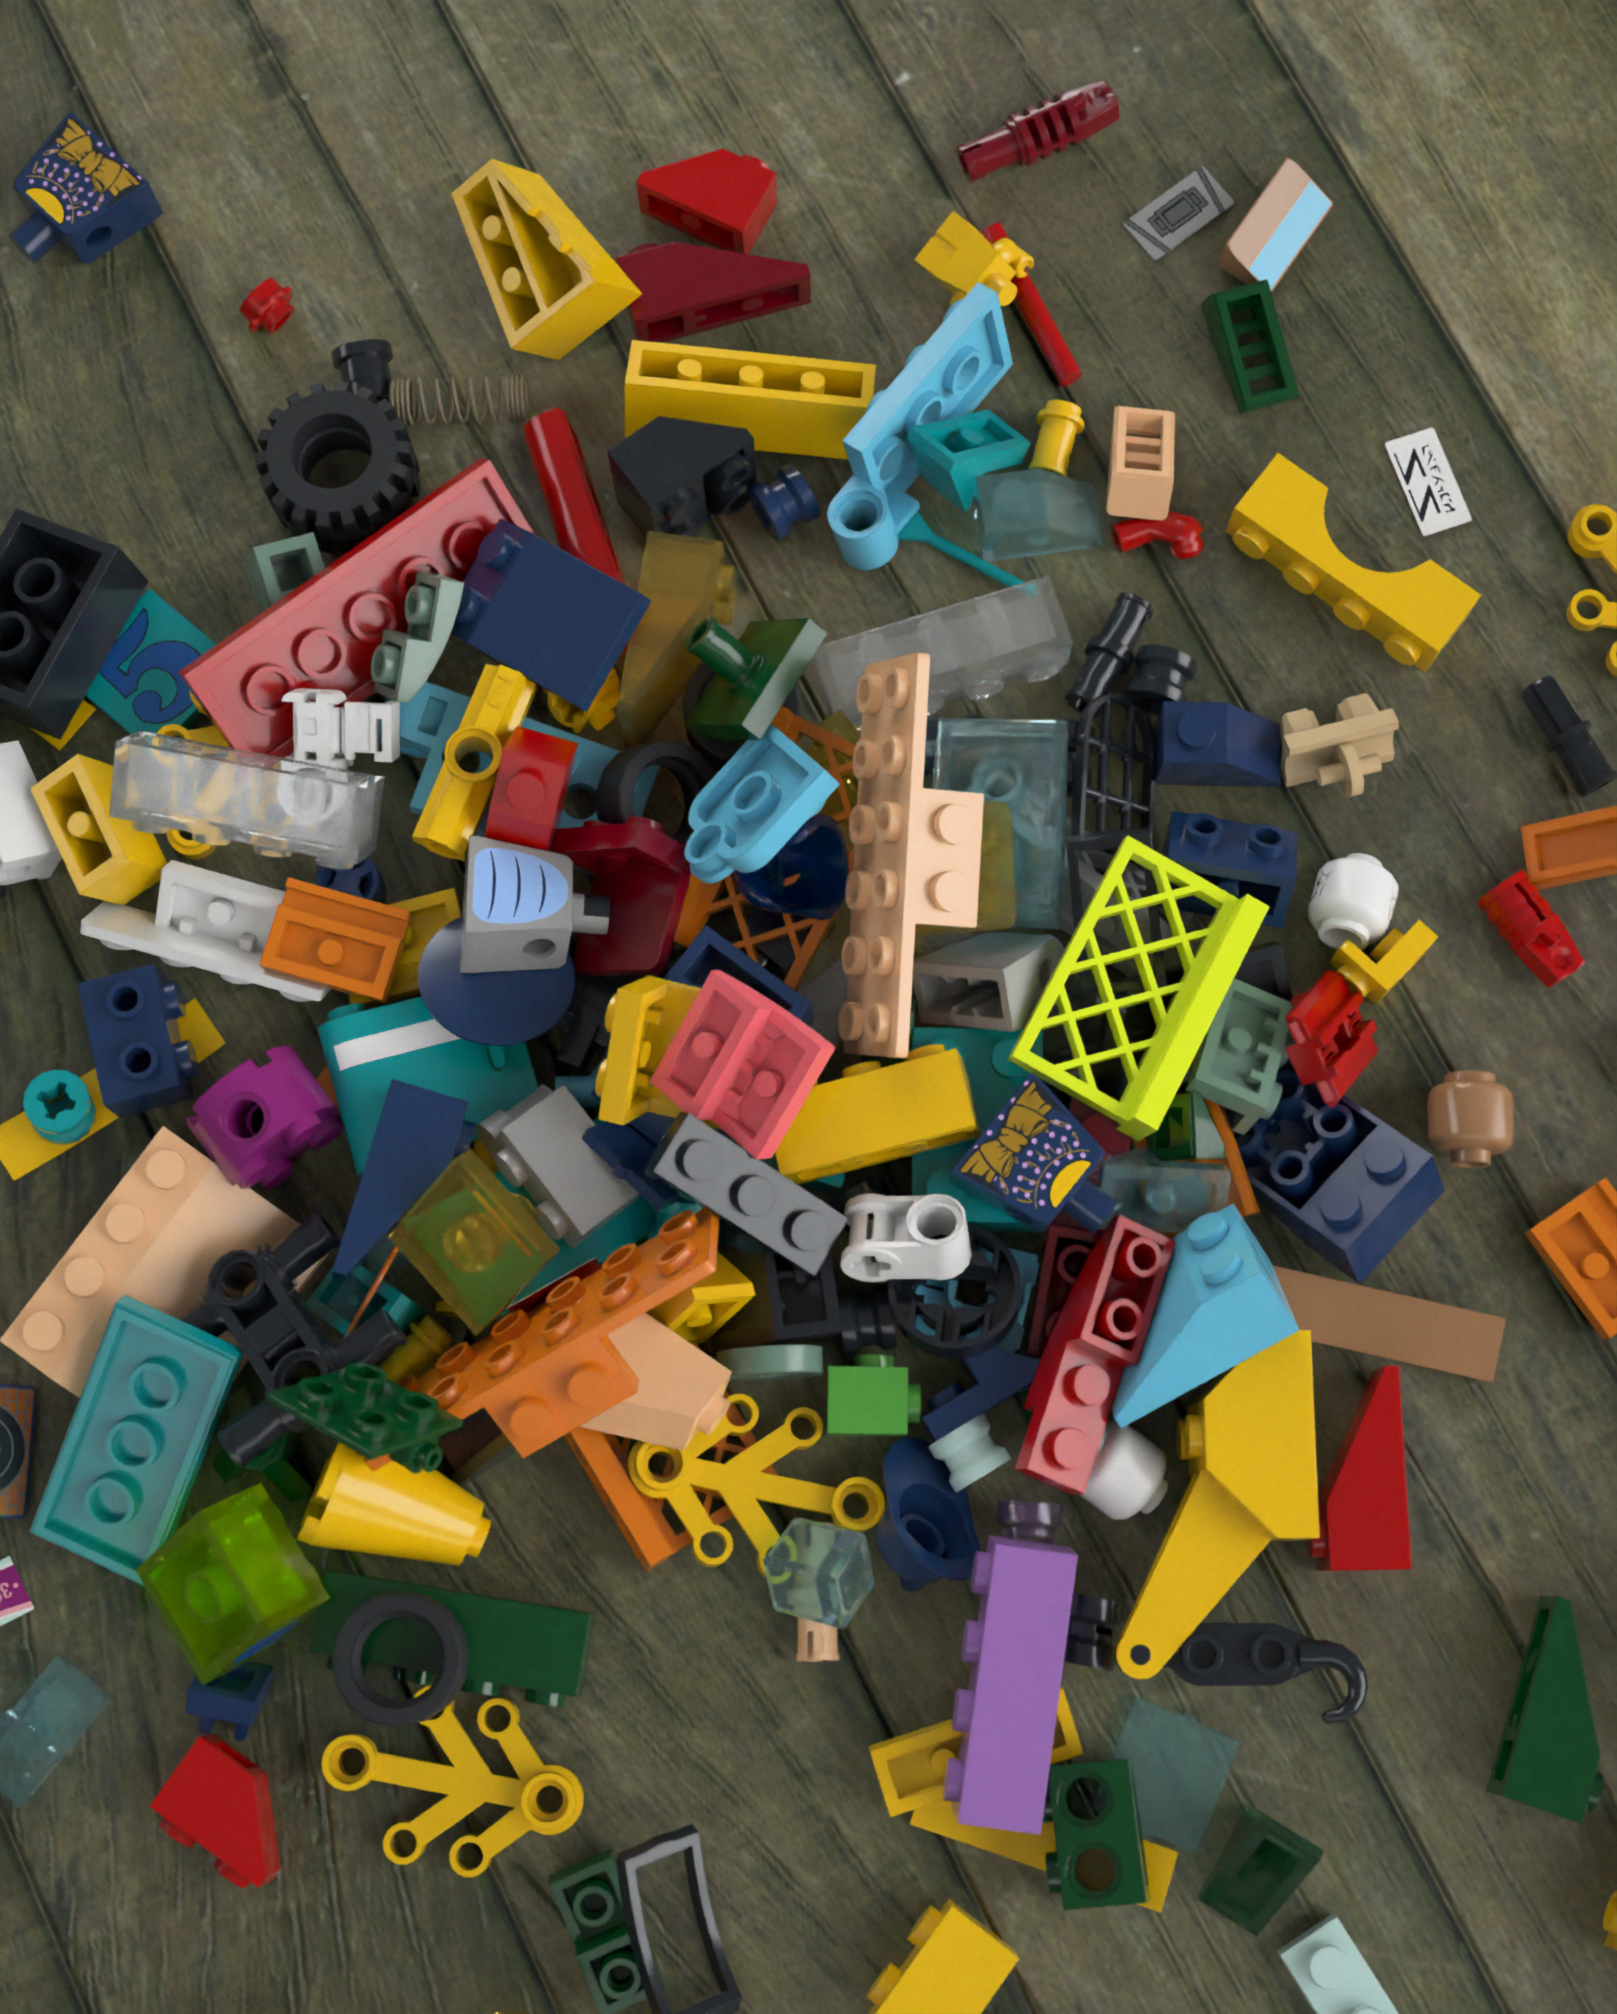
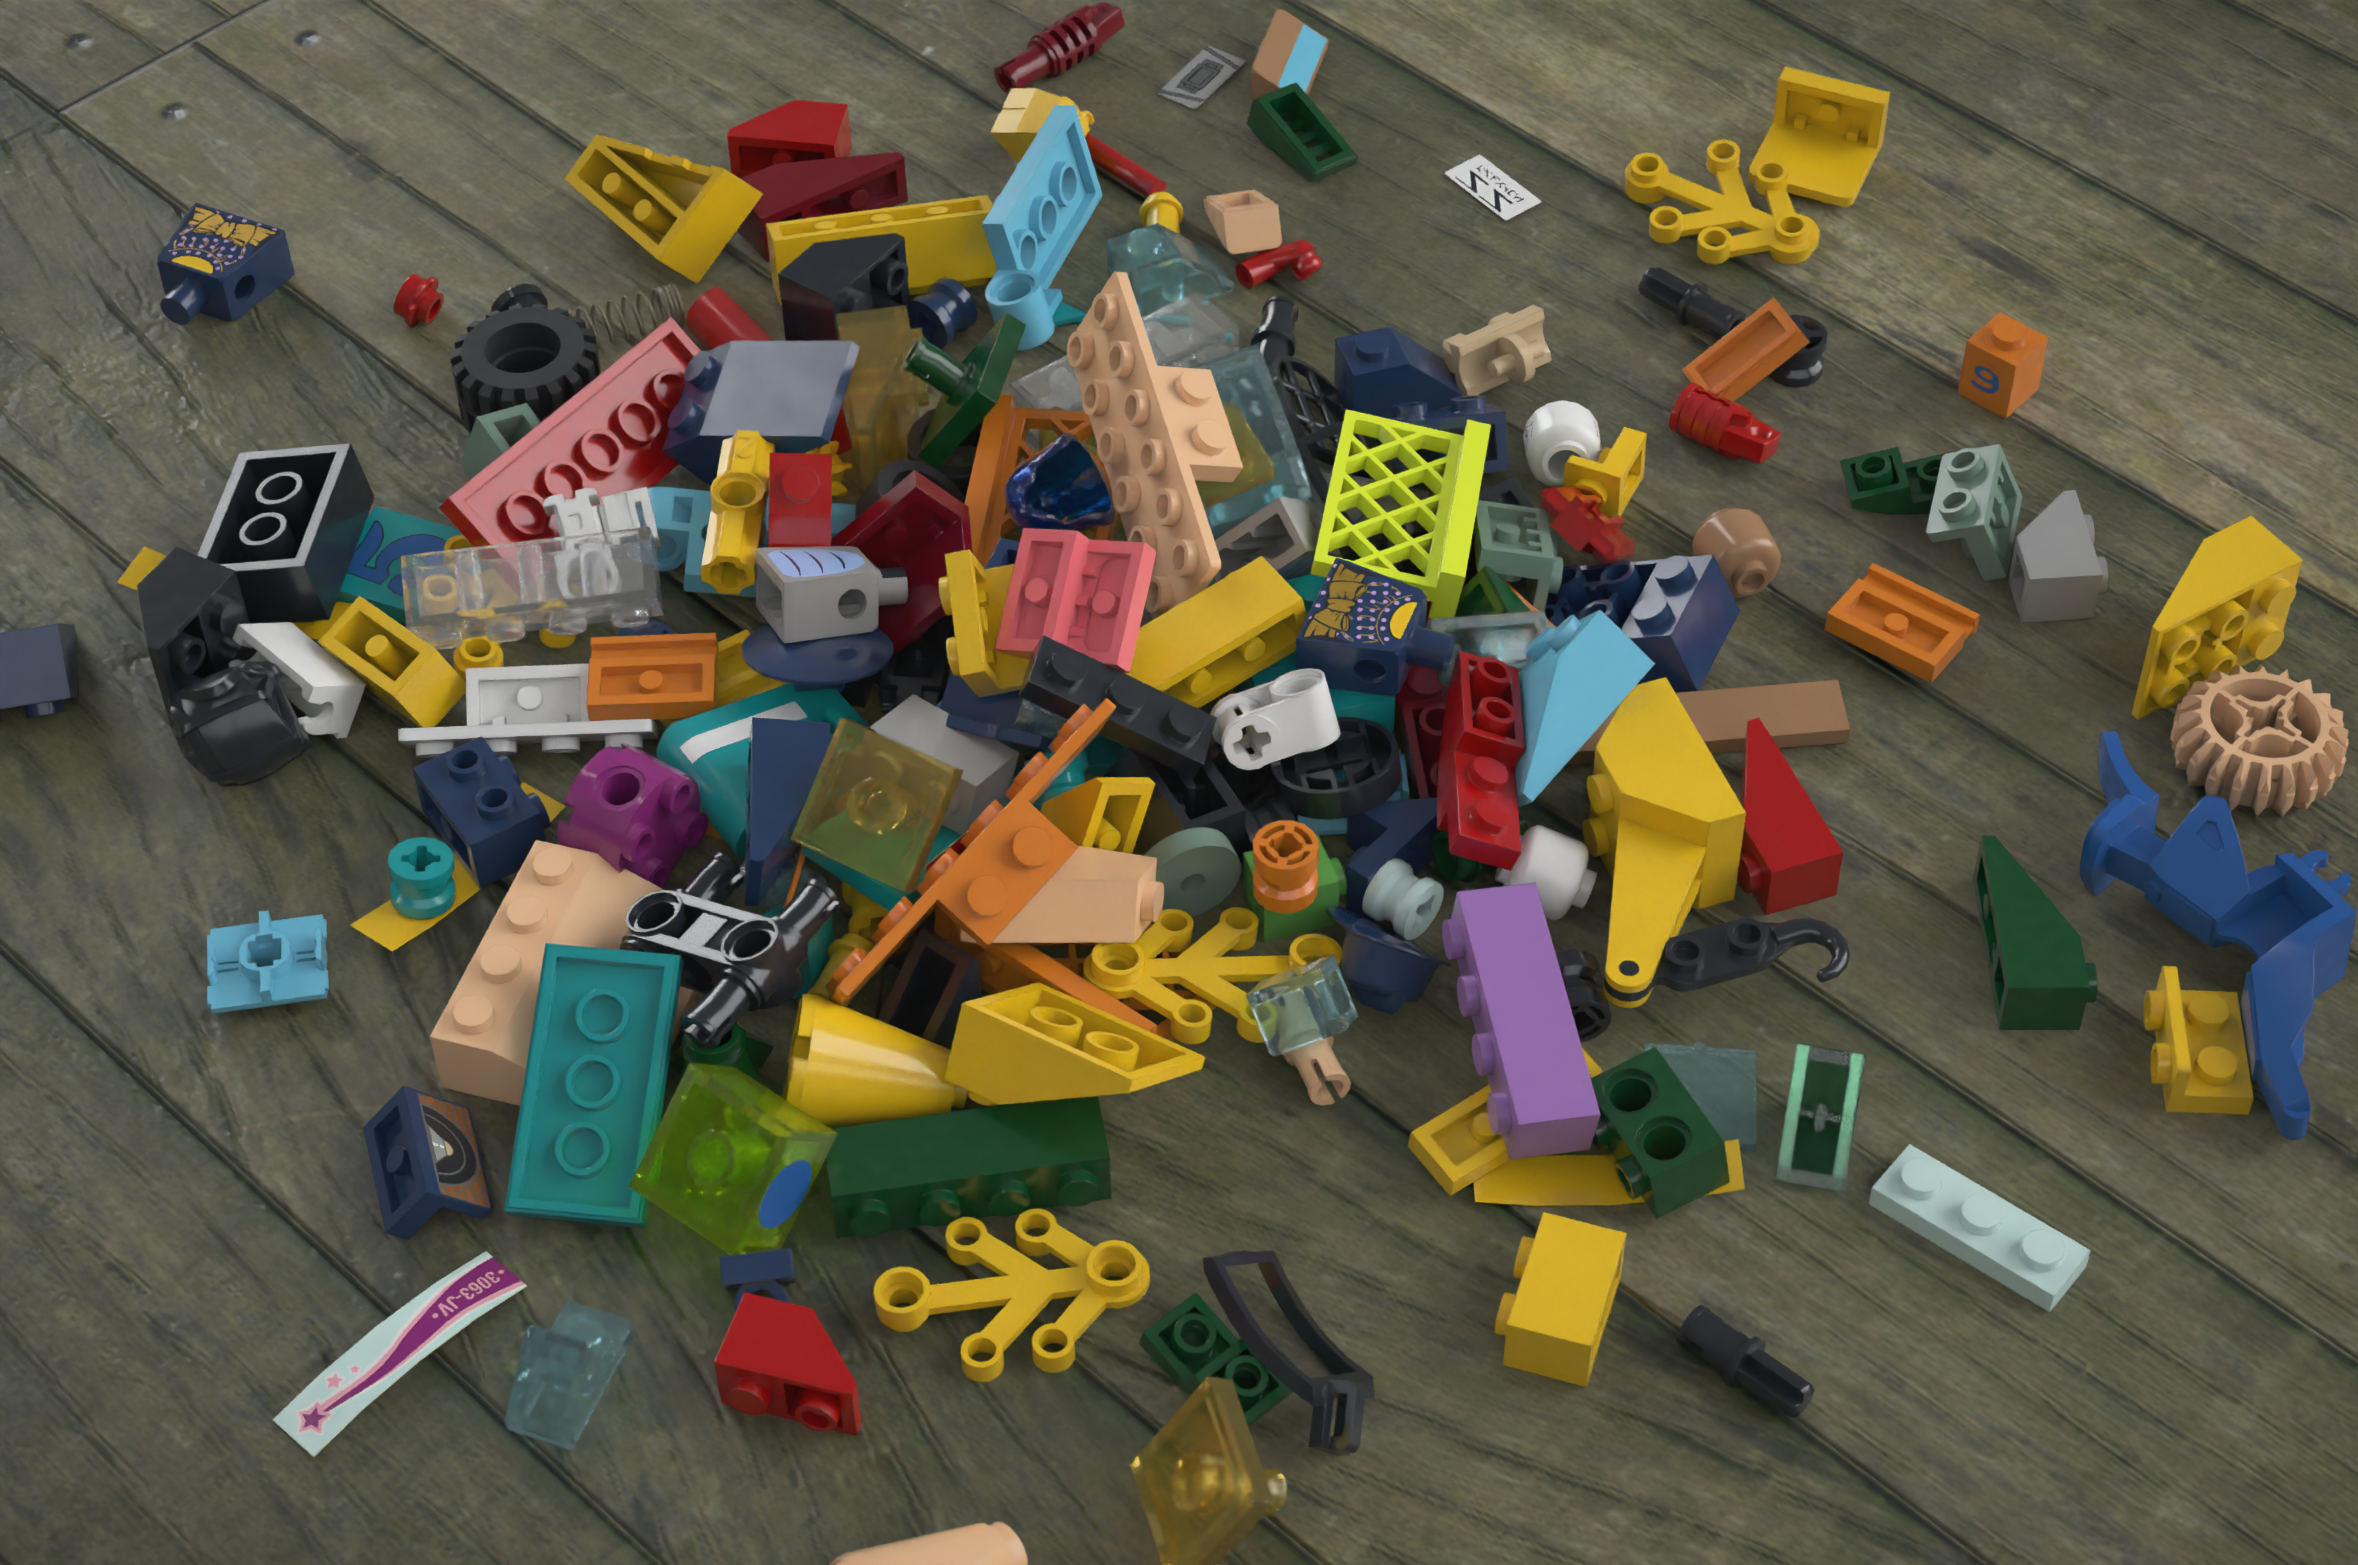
camera: 20 degrees left, 30 degrees down
dark green hinge [265,1363,463,1473] -> none
black tyre [332,1592,470,1727] -> none
sand green slope [371,571,464,703] -> none
medium azure plate [685,724,840,884] -> none
teal slope [907,409,1031,512] -> none
black wheel [1124,644,1198,715] -> none
yellow arch [1226,453,1481,672] -> none
none -> yellow slope [944,982,1205,1106]
none -> orange wheel [1253,820,1319,913]

